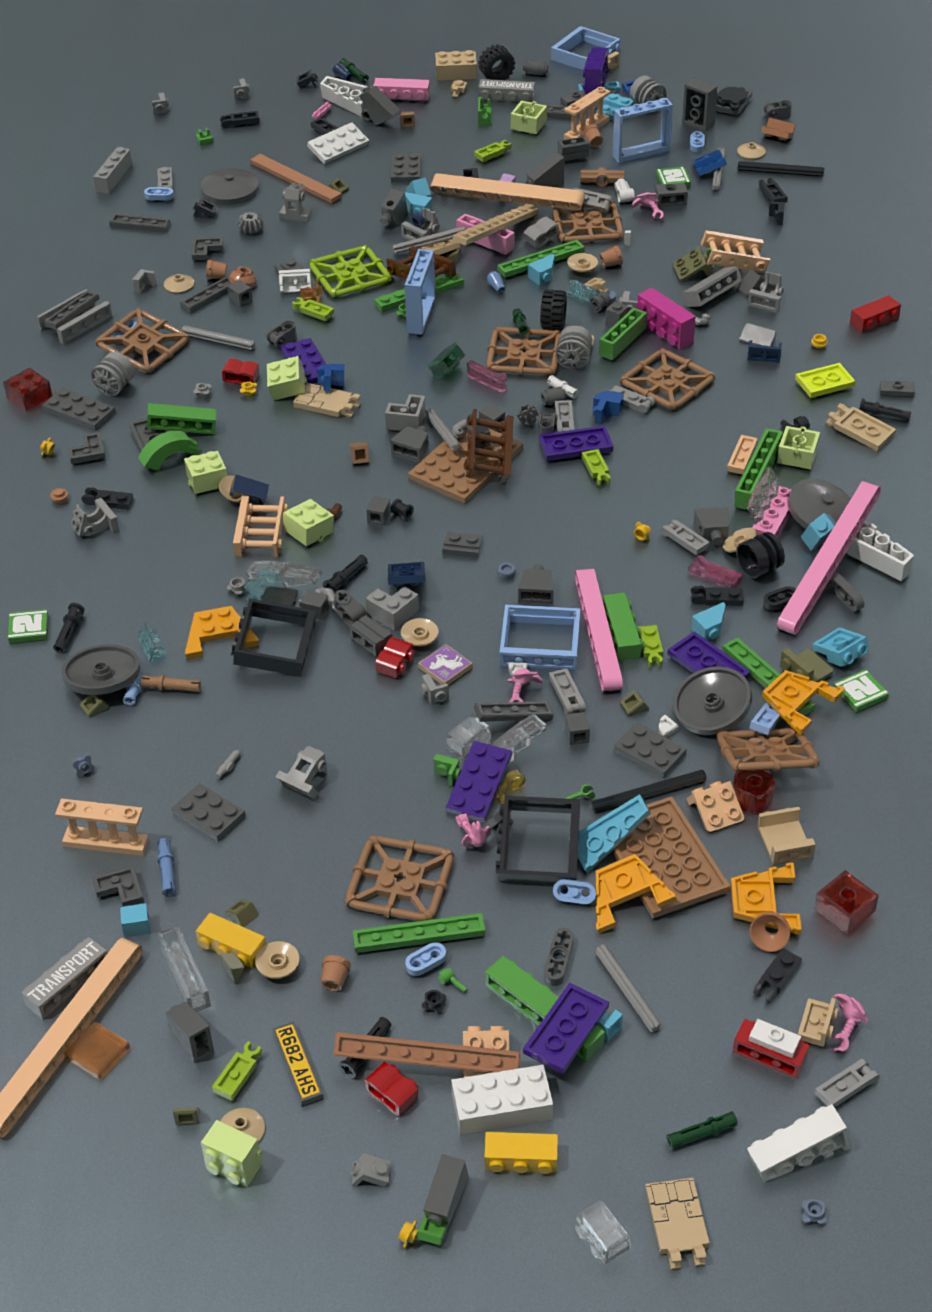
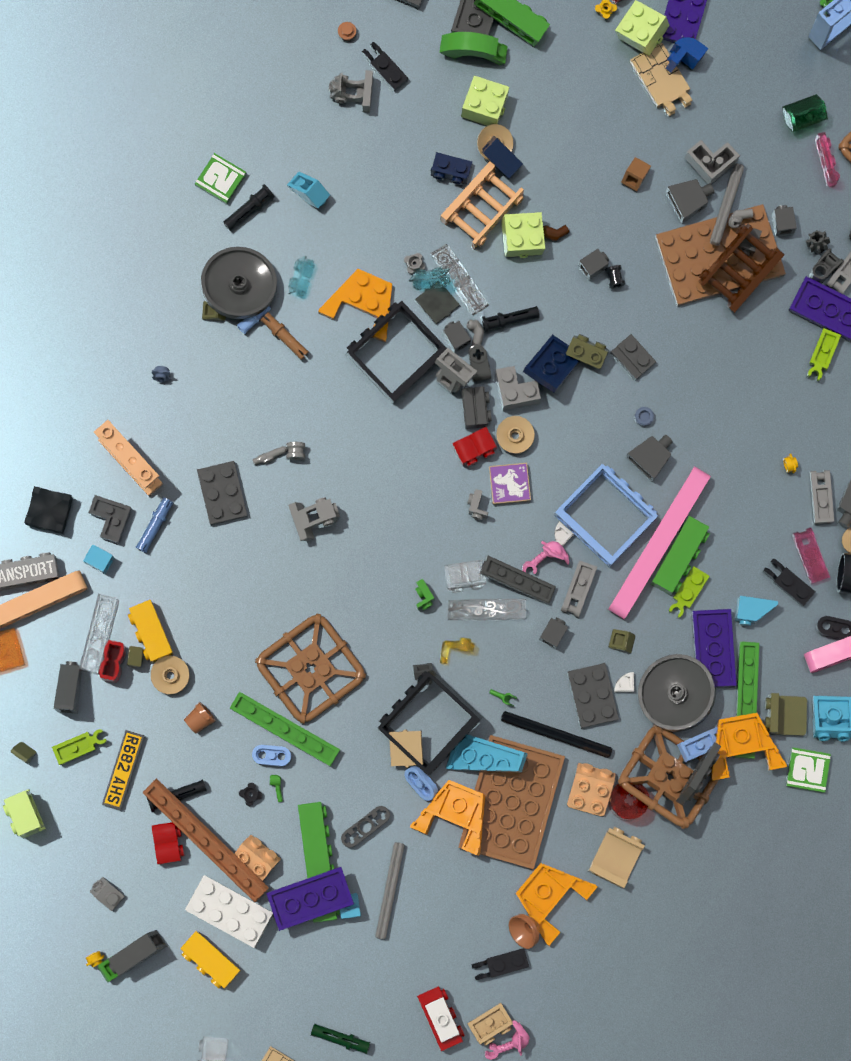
camera: 35 degrees right, 35 degrees up
tan dish [220,1108,265,1143] -> none
olive slope [225,899,258,927] -> none
dark purple plate [445,740,512,822] -> none
bright pink piece [455,813,491,849] -> none
clear red brick [814,870,879,935] -> none
none -> black brick [24,486,73,534]
none -> red brick [99,640,126,683]
none -> light grey wheel [286,442,305,460]
none -> medium azure slope [287,172,330,208]
none -> tan piece [389,729,423,768]
none -> dark blue bracket [431,152,472,185]
none -> light grey tile [435,348,477,394]
none -> olive bracket [566,334,609,369]
none -> dark grey plate [676,742,721,805]

